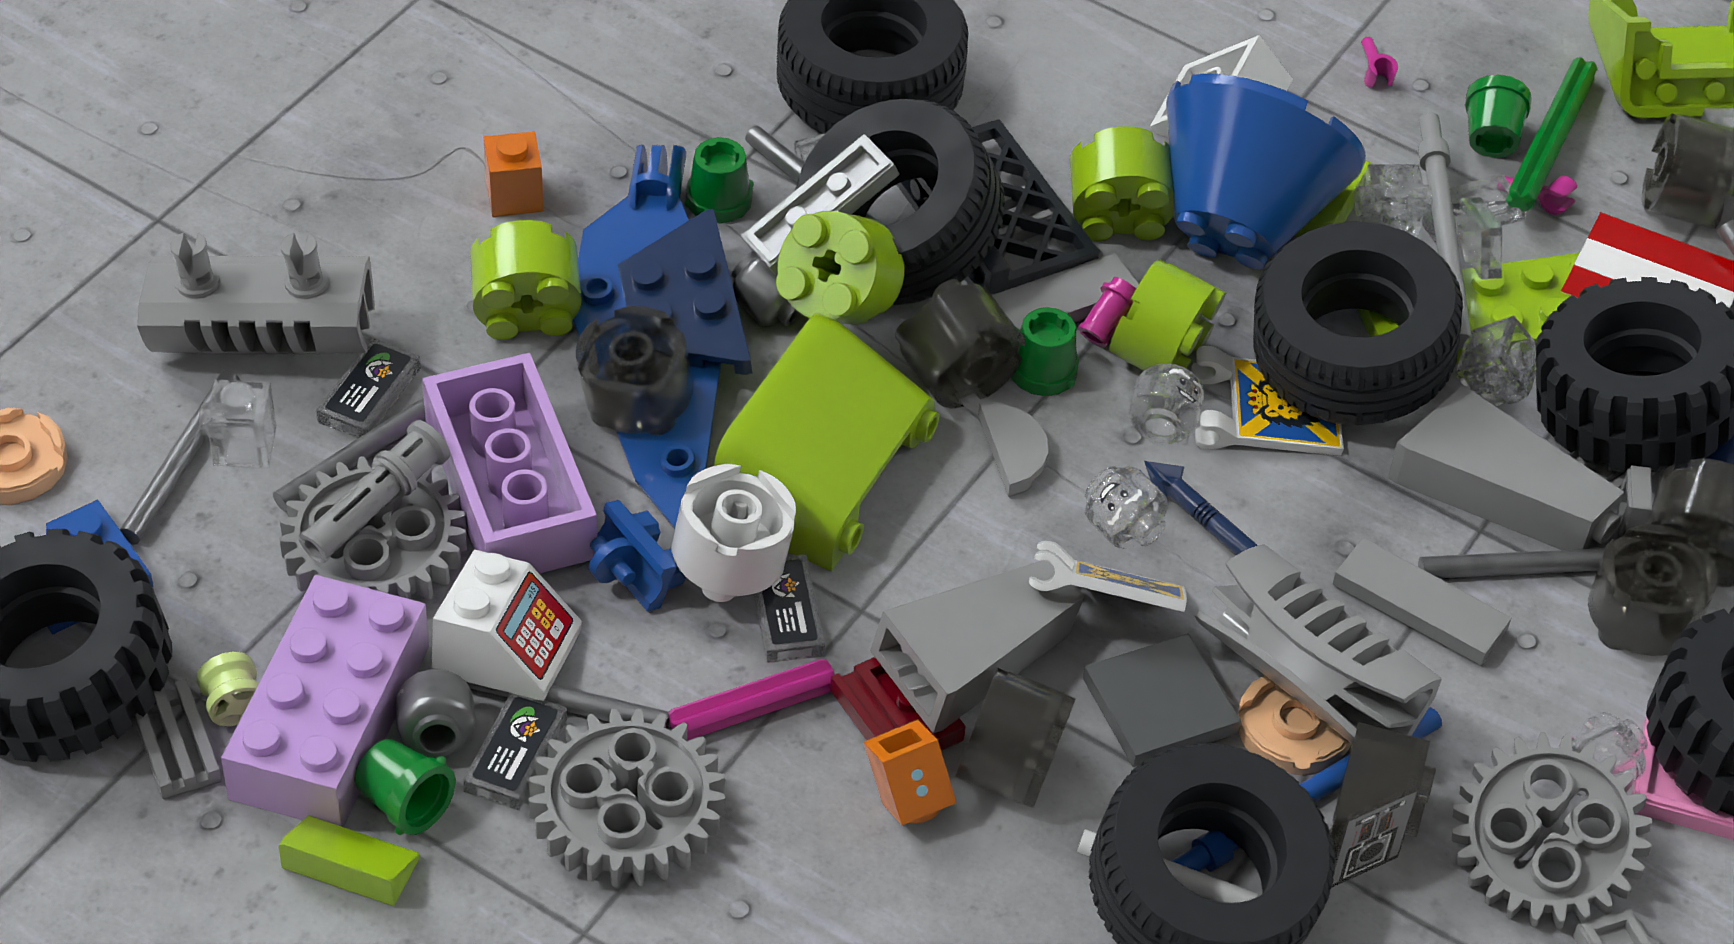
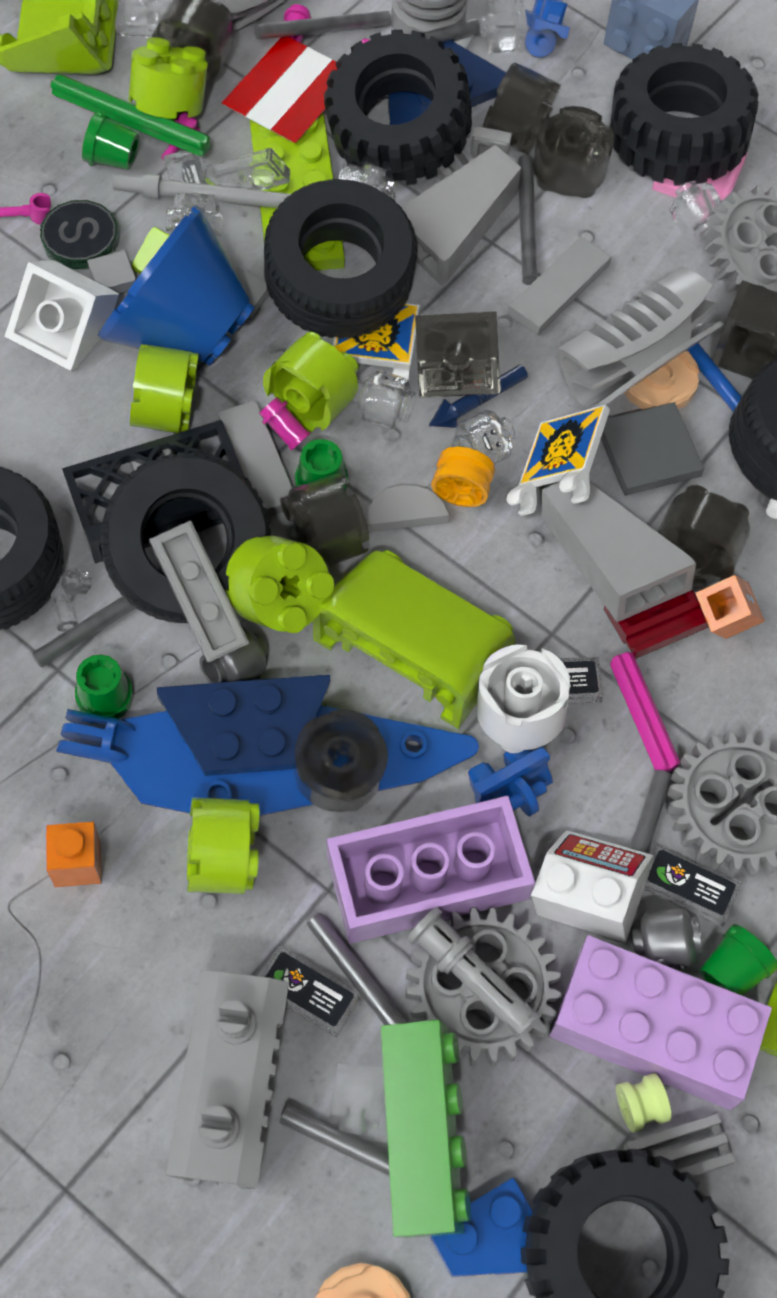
camera: 85 degrees left, 15 degrees up
none -> black tile [40,200,119,270]
none -> lime brick [128,37,208,119]
none -> bright green brick [381,1020,471,1238]
none -> clear smoke slope [415,311,501,398]
none -> light orange wheel [431,446,496,507]

